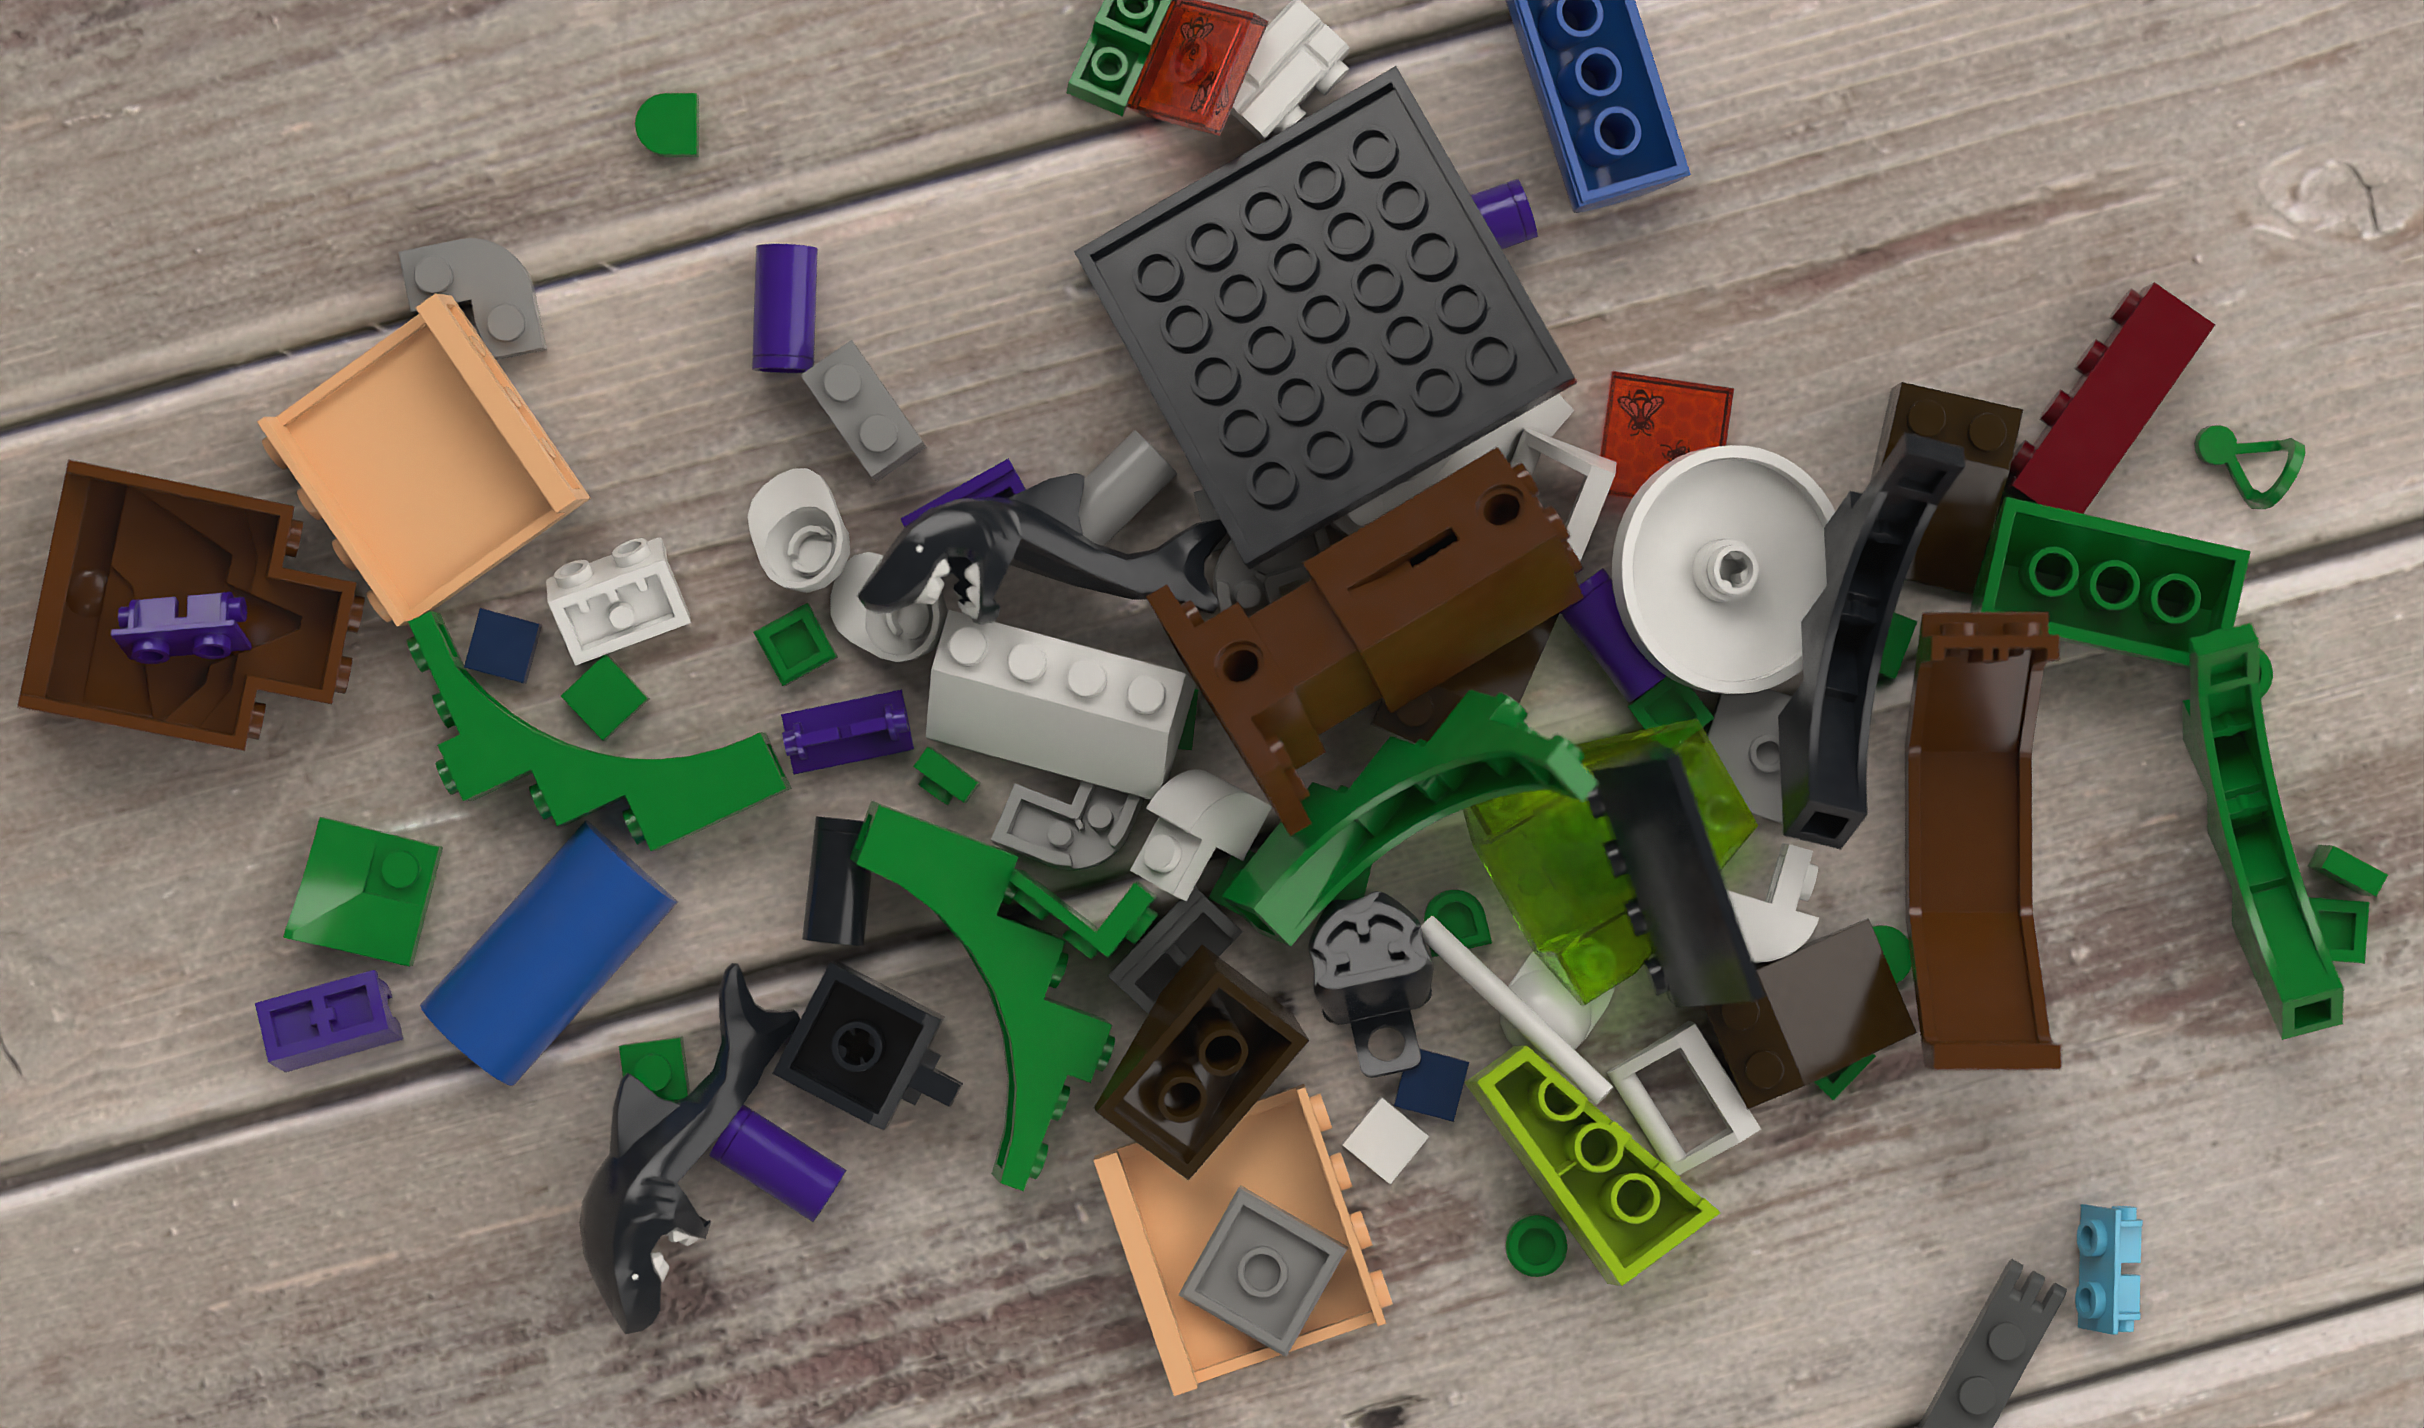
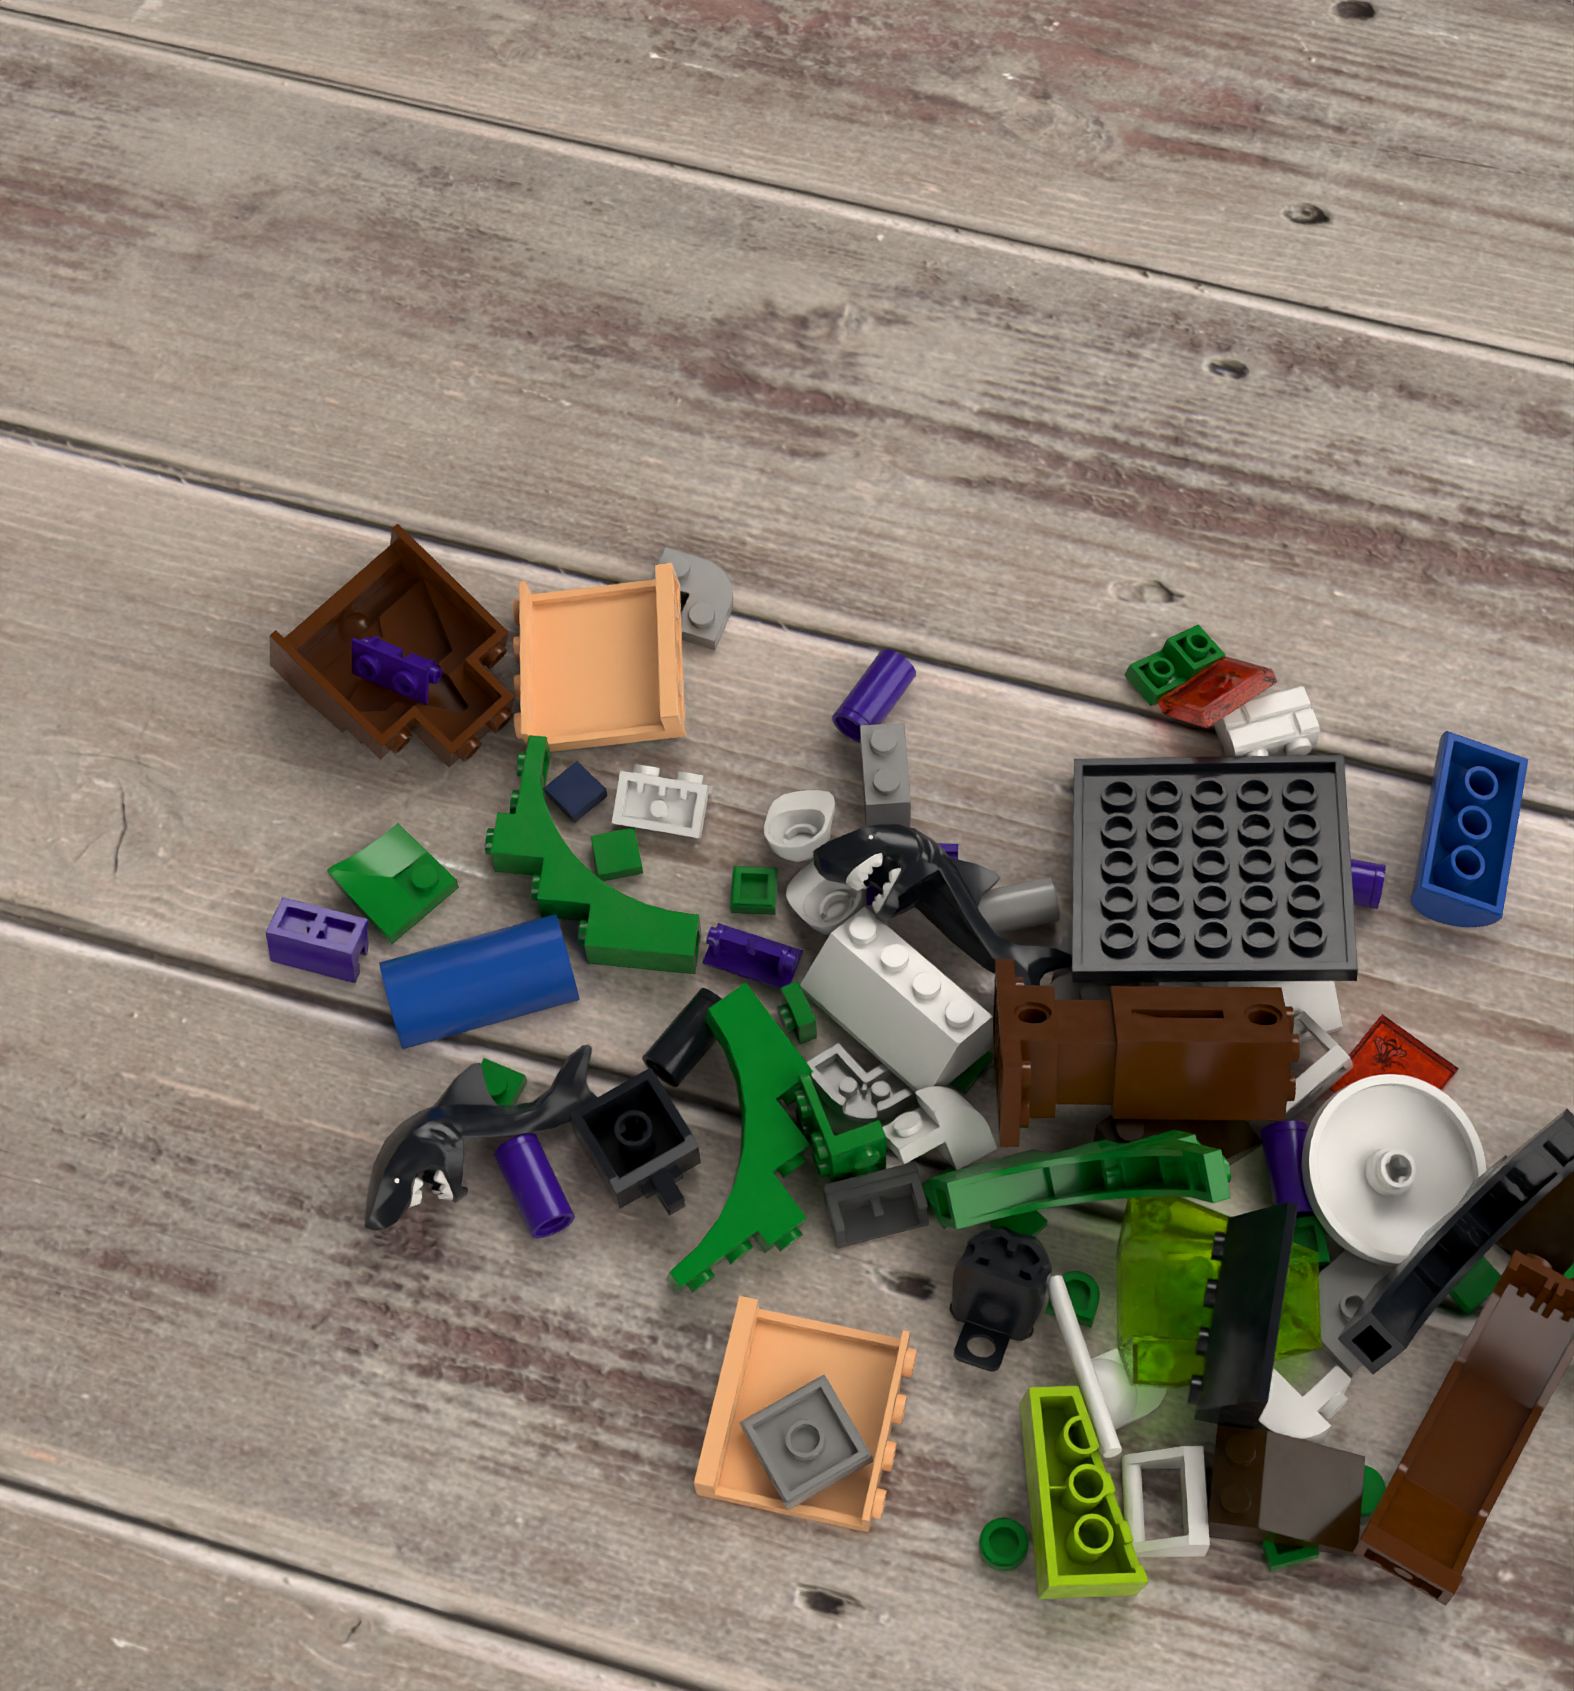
camera: 30 degrees right, 25 degrees down
green tile [635,93,699,157] -> none
dark brown slope [1094,944,1310,1181] -> none
white tile [1342,1096,1429,1184] -> none
dark blue tile [1393,1048,1469,1122] -> none

